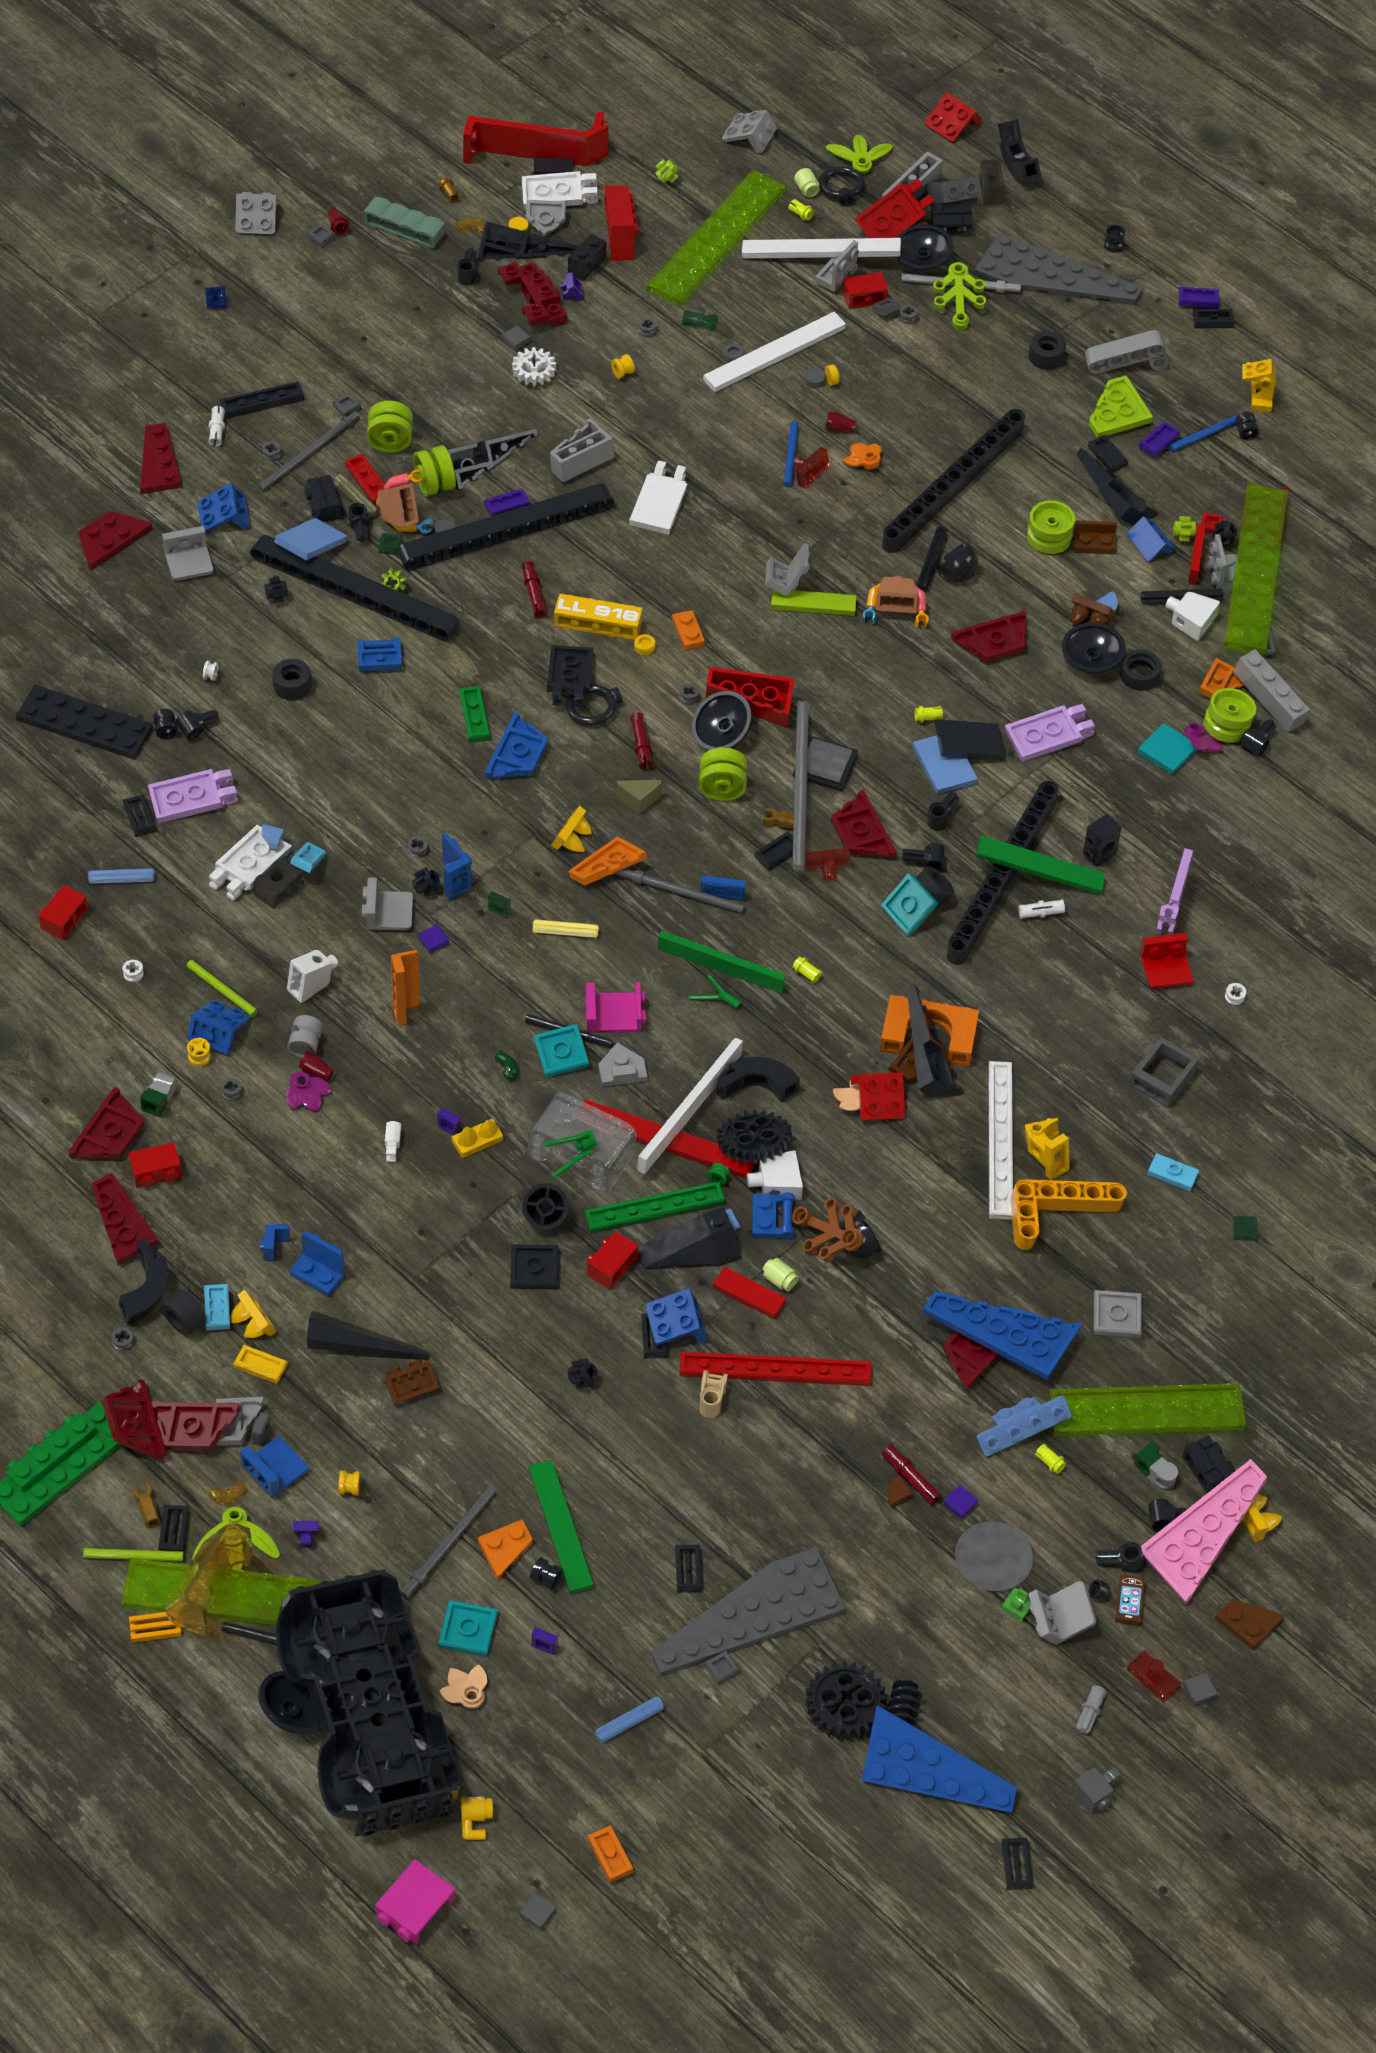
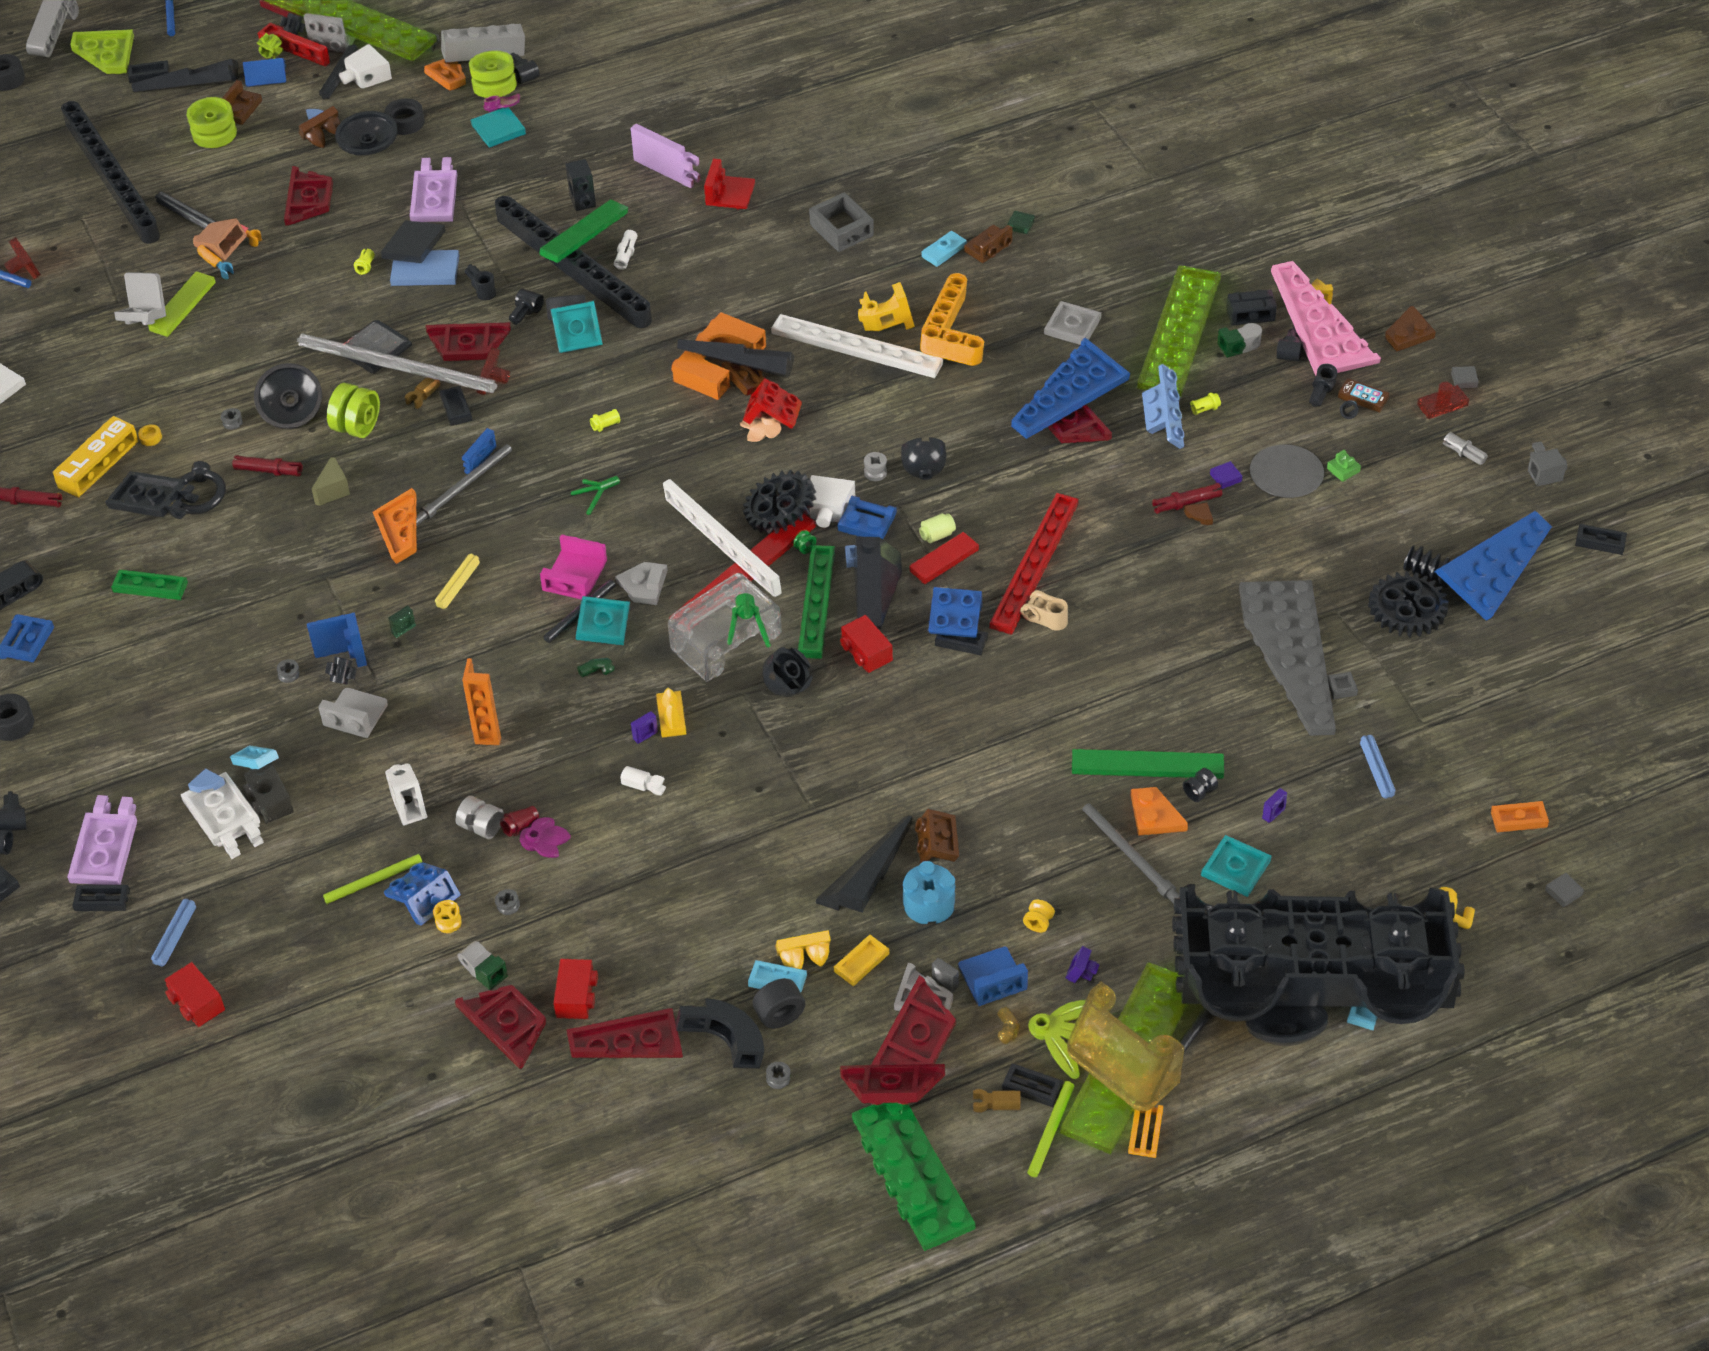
camera: 65 degrees left, 5 degrees down
white bush [122,960,144,982] -> none
blue bracket [260,1223,290,1261] -> none
blue bracket [289,1231,345,1298] -> none
dark pink panel [375,1859,456,1945] -> none
dark purple tile [418,924,449,954] -> none
light nougat plate [440,1665,487,1709] -> none
blue wing [485,712,548,779] -> none
black tile [510,1244,558,1290] -> none
yellow tile [551,806,592,852] -> none
black gear [568,1358,598,1389] -> none
green tile [658,931,786,994] -> none
orange plate [672,610,705,651] -> none
black tile [675,1545,702,1593] -> none
red wedge [706,667,795,728] -> none
black arch [717,1057,800,1102] -> none
dark orange plant [792,1197,863,1262] -> none
orange plate [843,443,882,470] -> none
black cylinder [936,541,978,581] -> none
light grey bracket [1029,1581,1096,1645] -> none
dark purple plate [1139,421,1181,458] -> none
white bush [1225,983,1246,1005] -> none
none -> light grey wheel [864,452,887,481]
none -> dark azure brick [903,861,955,924]
none -> reddish brown bracket [964,224,1013,263]

